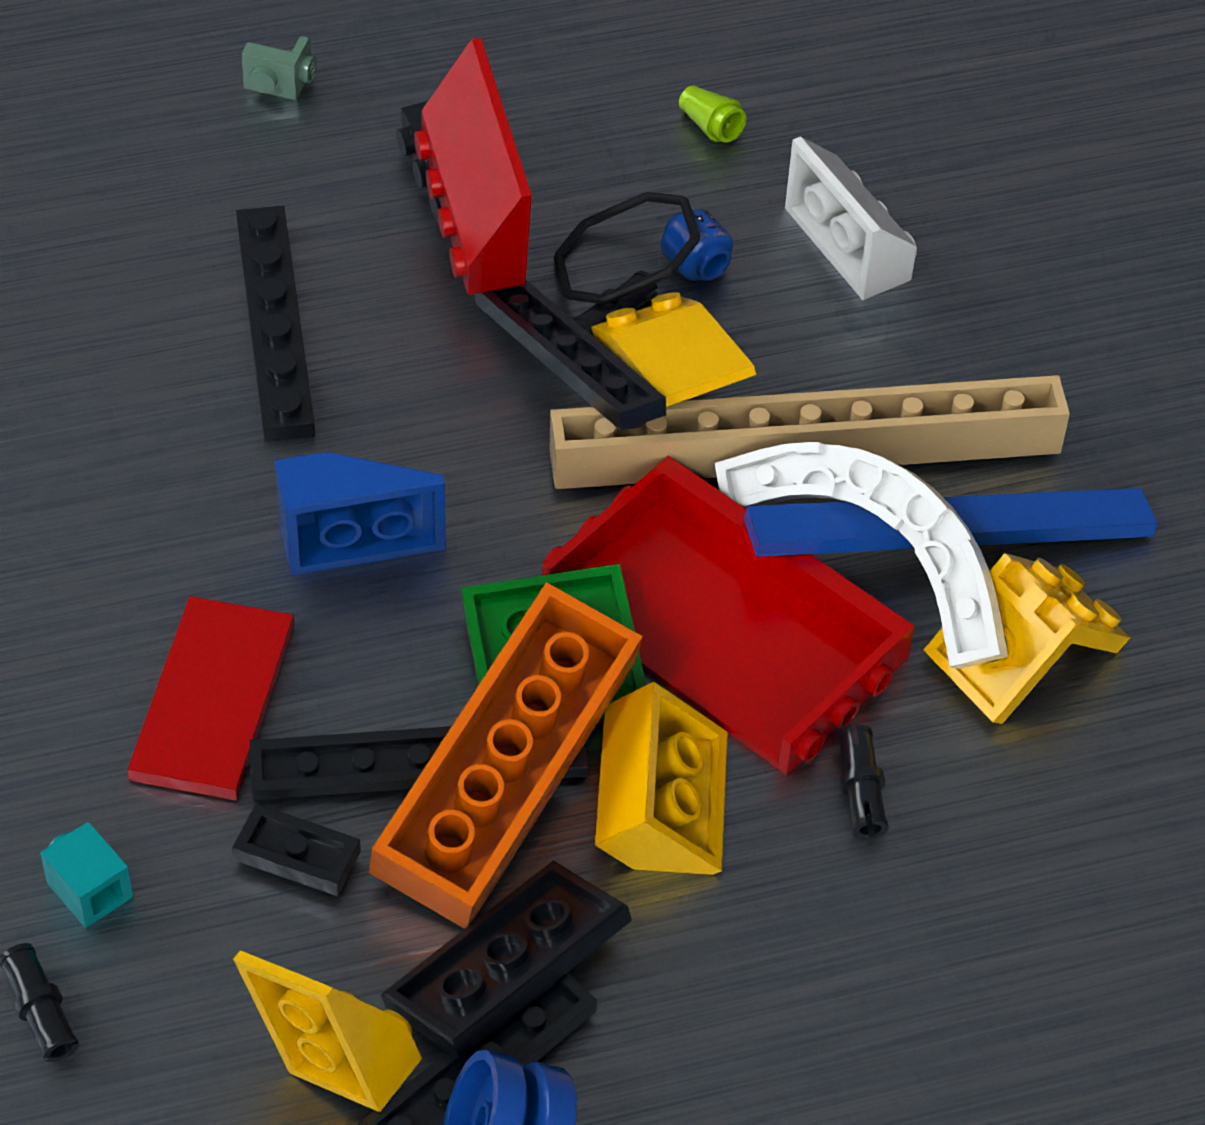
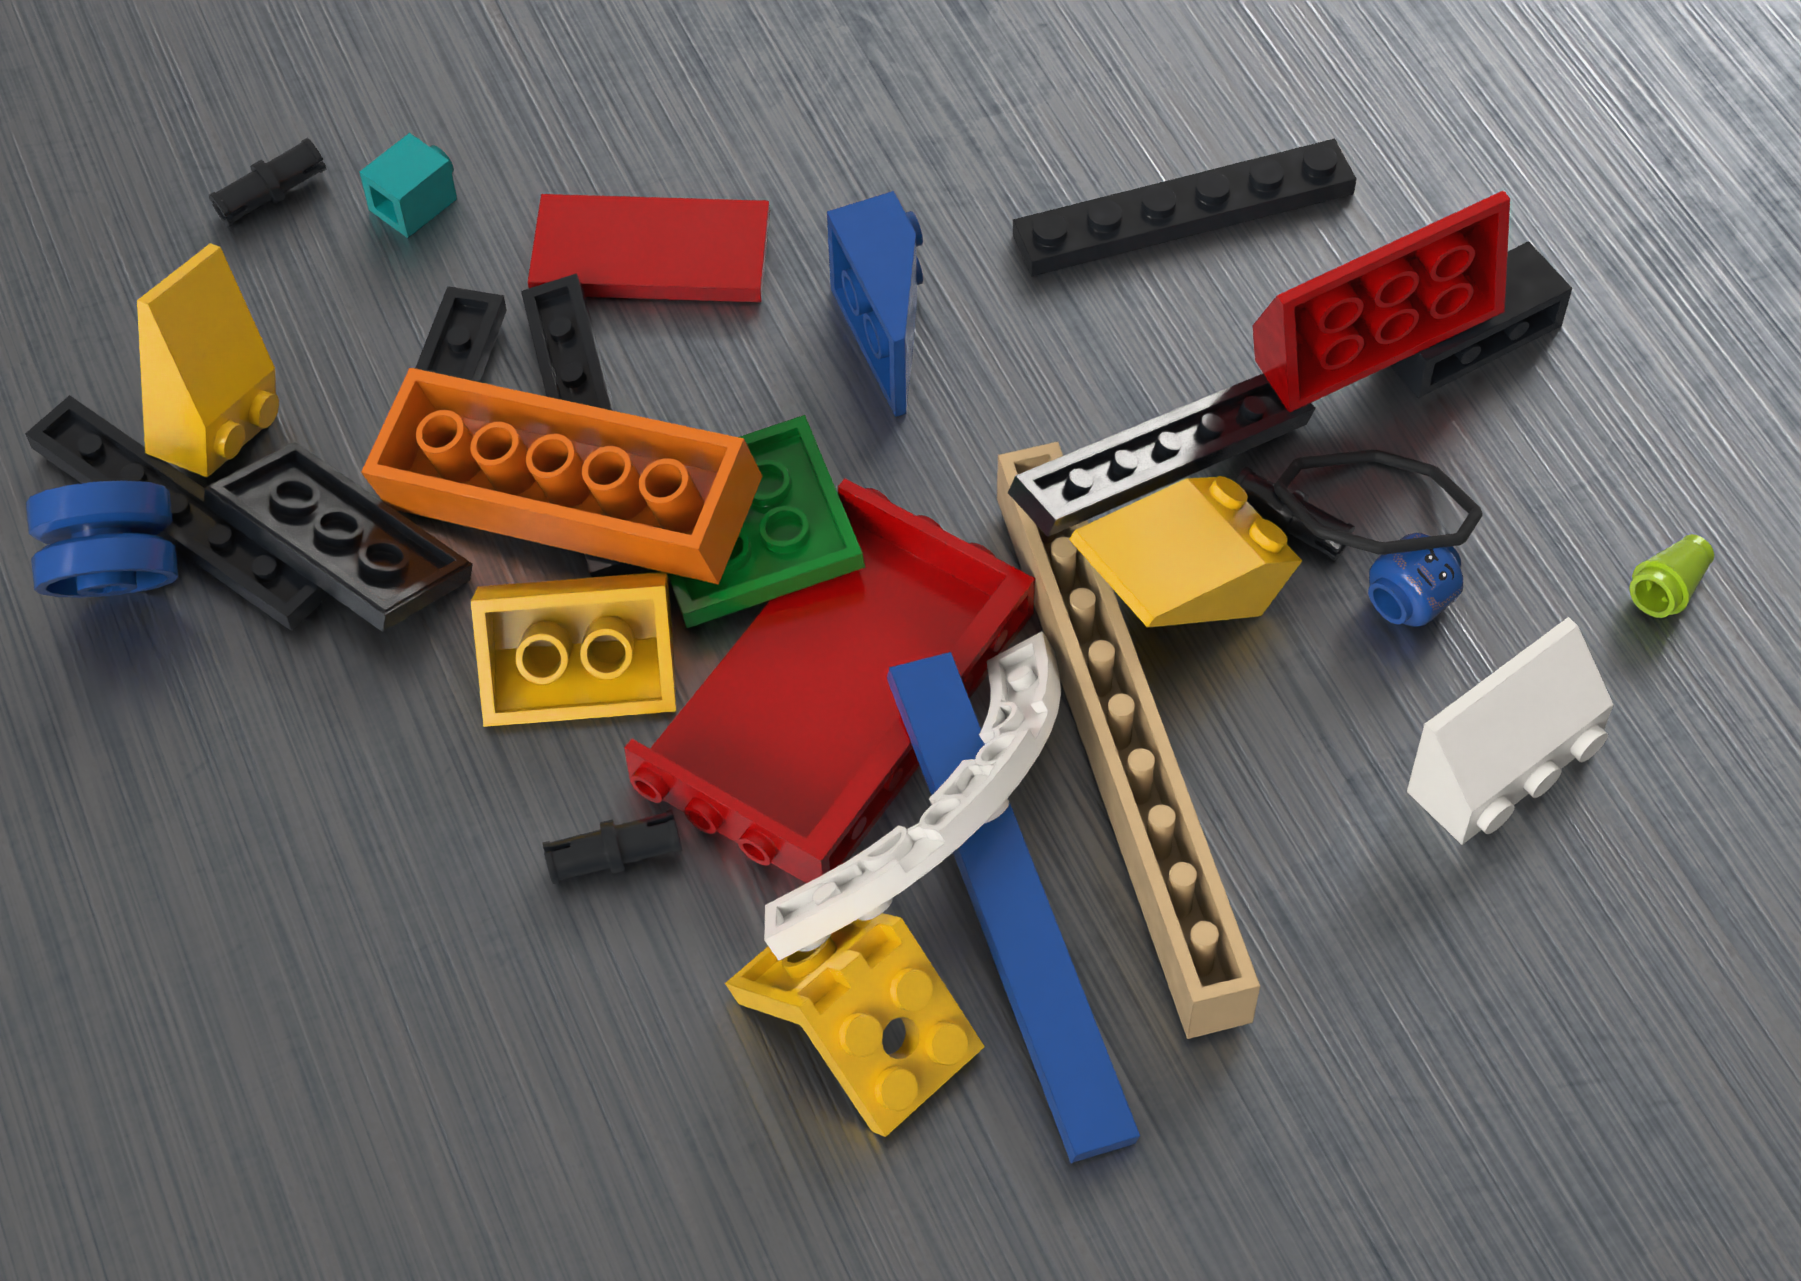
camera: 85 degrees right, 5 degrees up
sand green bracket [241,36,317,101] -> none

